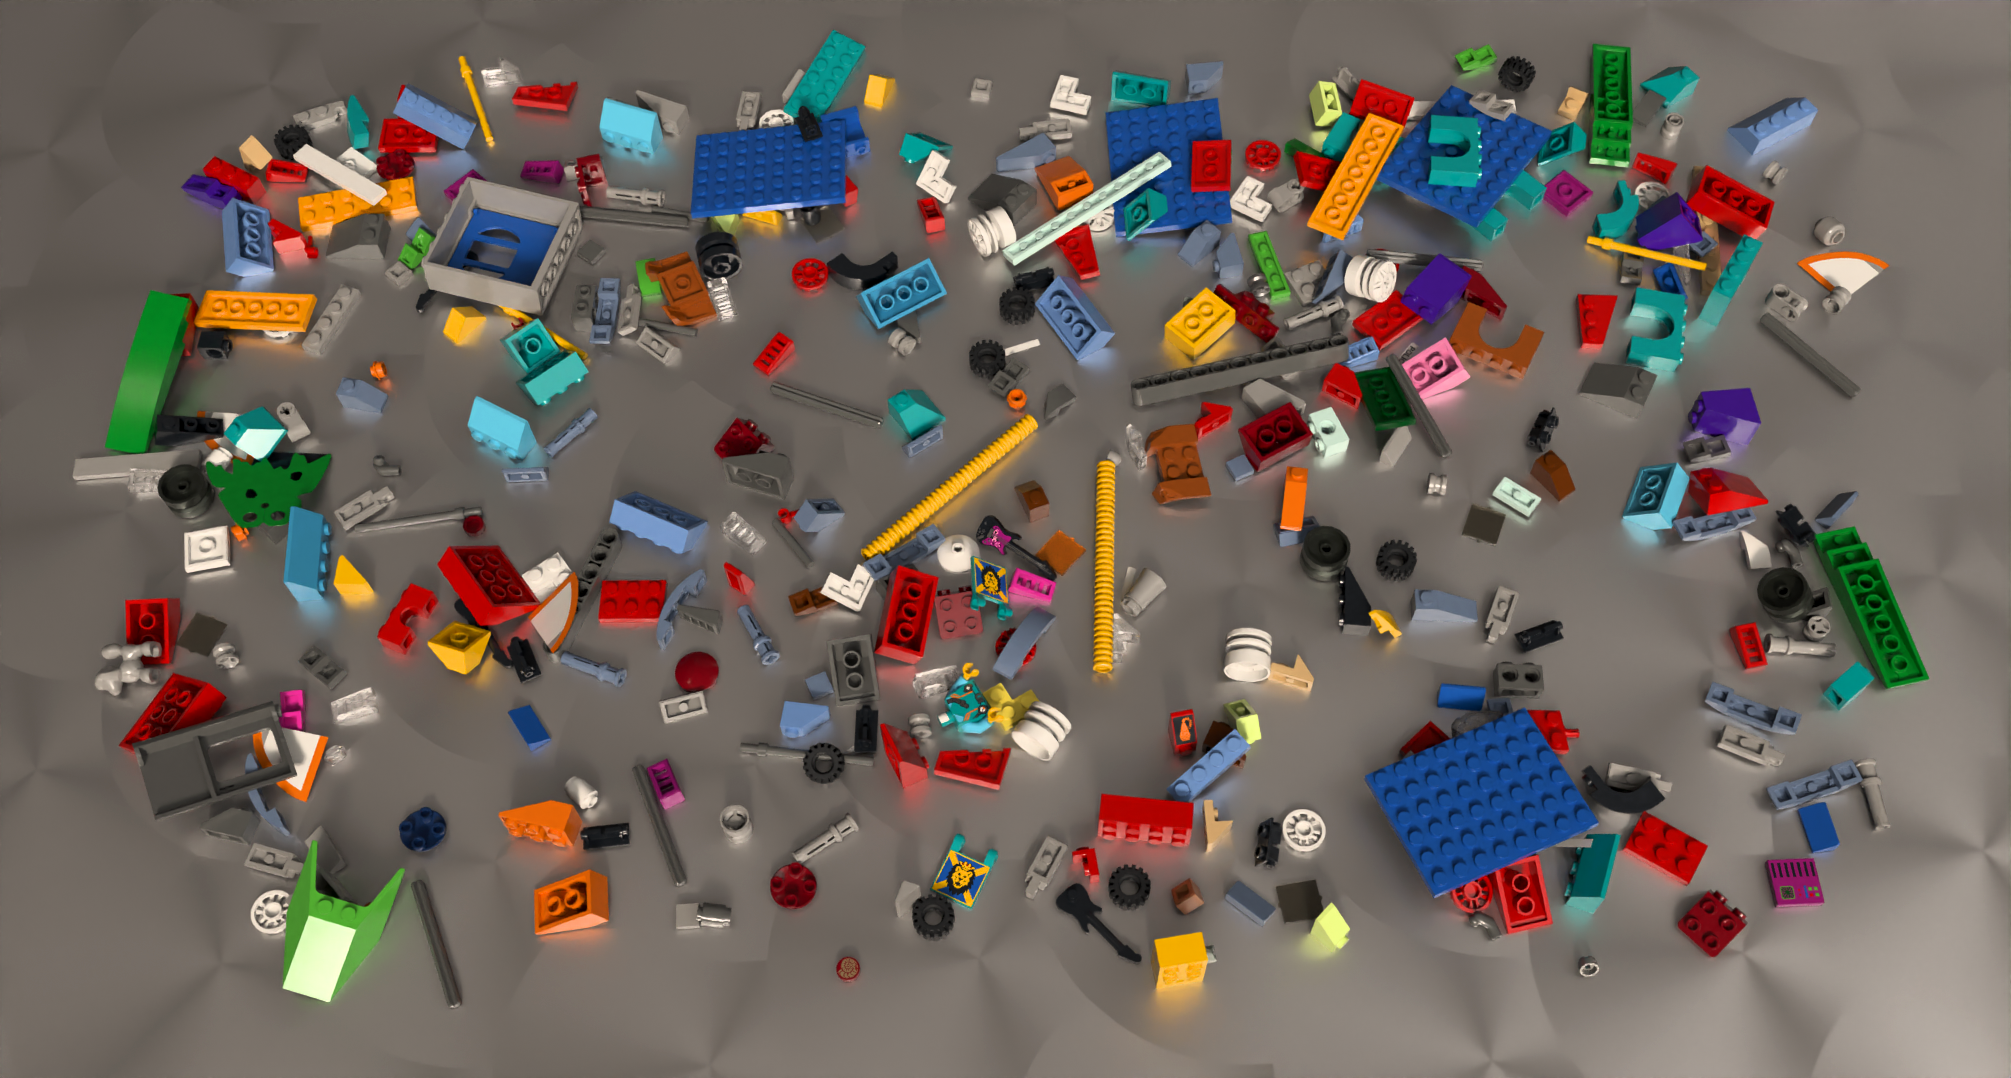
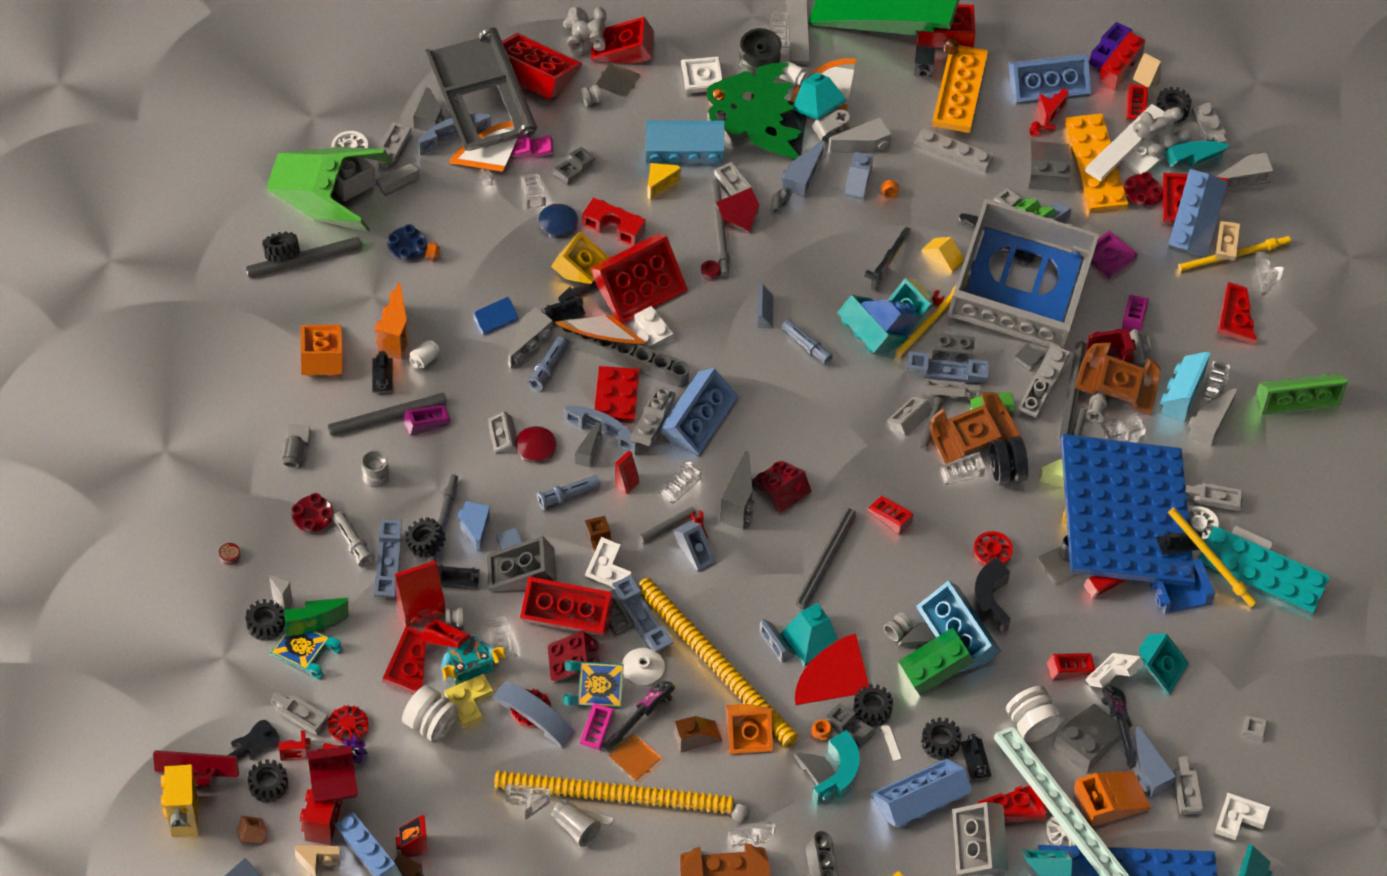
camera: 90 degrees right, 5 degrees down
black slope [155,414,223,446] -> none
medium azure slope [468,396,537,461] -> none
yellow slope [864,74,895,108] -> none
none -> dark red bracket [153,750,239,788]
none -> black tyre [262,231,300,263]
none -> green slope [284,598,349,636]
none -> dark red bracket [307,745,358,803]
none -> red wheel [328,705,369,743]
none -> dark purple gear [344,736,368,762]
none -> sand blue slope [374,519,402,598]
none -> red slope [422,619,471,648]
none -> orange plate [425,242,440,261]
none -> light grey slope [508,307,553,368]
none -> dark blue dish [539,204,578,238]
none -> light grey slope [630,387,675,446]
none -> dark red slope [715,188,760,234]
none -> orange slope [726,704,773,754]
none -> sand blue slope [781,141,825,196]
none -> red sticker [795,634,869,705]
none -> teal arch [812,730,860,804]
none -> light grey slope [828,118,891,153]
none -> blue slope [861,300,921,334]
none -> black piece [864,227,911,291]
none -> green slope [898,627,974,696]
none -> reddish brown hinge [943,38,959,54]
none -> light grey slope [952,802,1009,875]
none -> light grey slope [1018,344,1070,418]
none -> dark orange piece [1075,343,1161,415]
none -> clear slope [1100,412,1146,443]
none -> black piece [1101,684,1137,769]
none -> light grey animal [1133,107,1192,157]
none -> yellow bar [1168,507,1257,607]
none -> tan slope [1215,221,1240,261]
none -> light grey slope [1217,153,1273,190]
none -> bright green slope [1256,374,1348,414]

